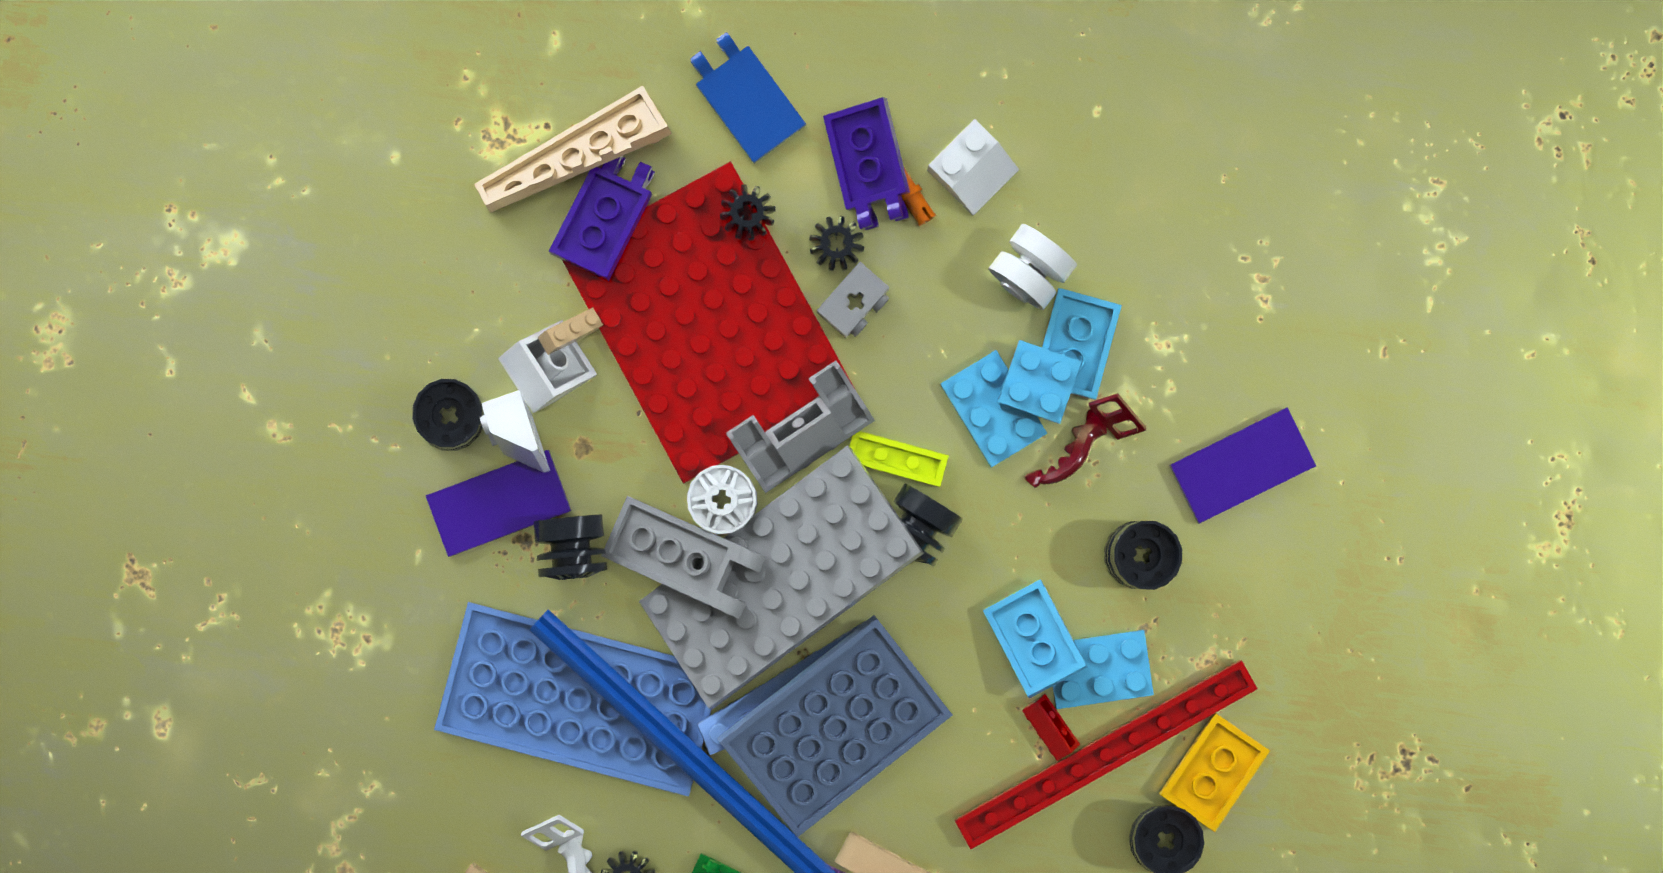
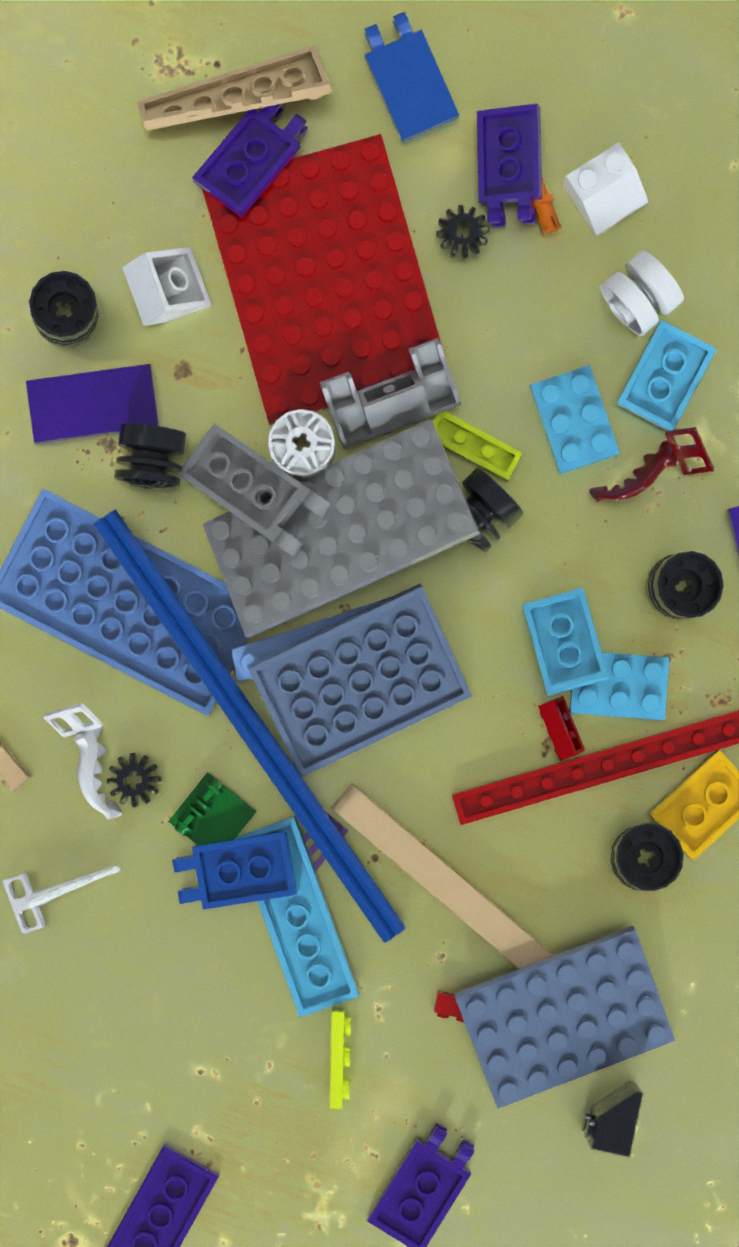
camera: 15 degrees right, 0 degrees up
white slope [480,390,550,473] -> none
tan piece [538,308,603,355] -> none
black gear [720,184,776,241] -> none
light grey brick [817,262,890,338] -> none
medium azure plate [997,340,1082,424] -> none

